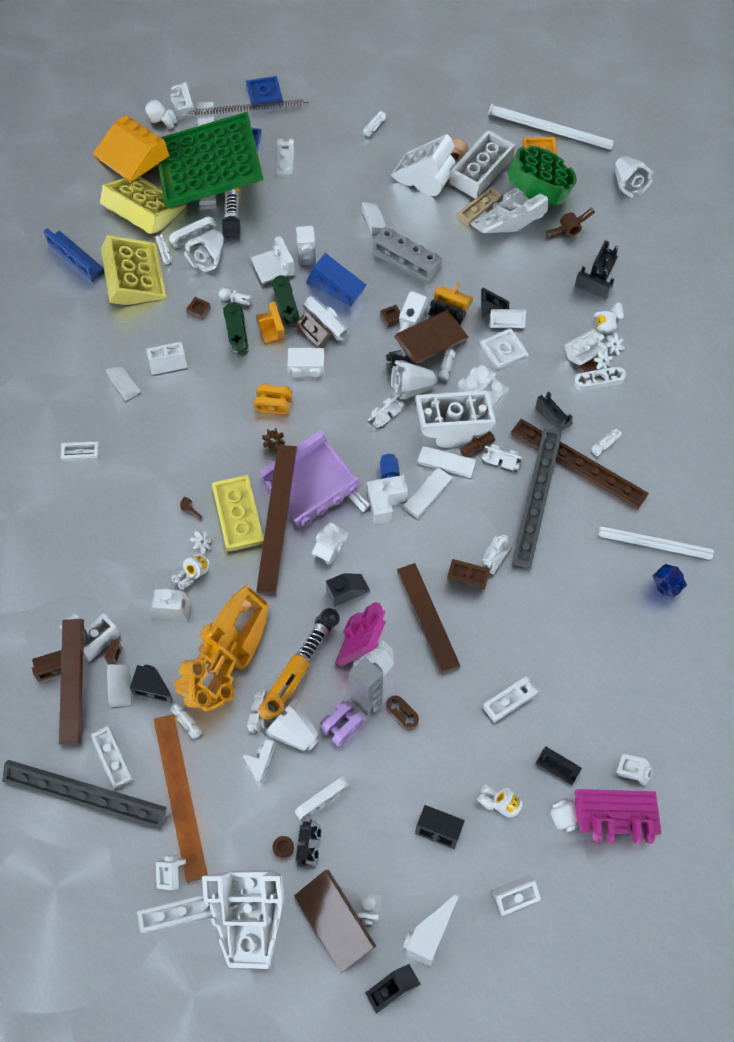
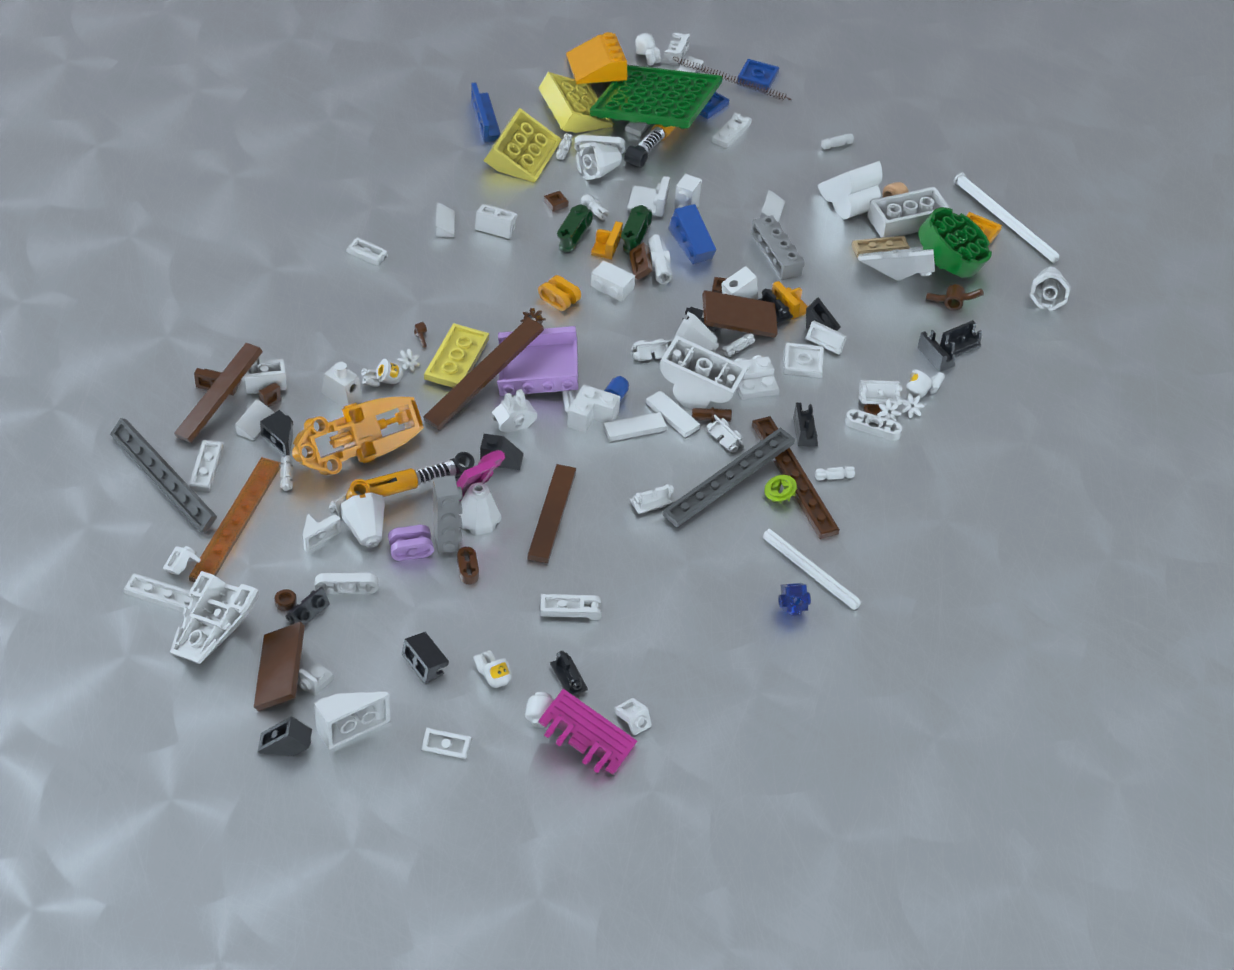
camera: 30 degrees right, 15 degrees down
reddish brown hinge [447,559,490,589] -> none
none -> lime gear [764,475,797,504]

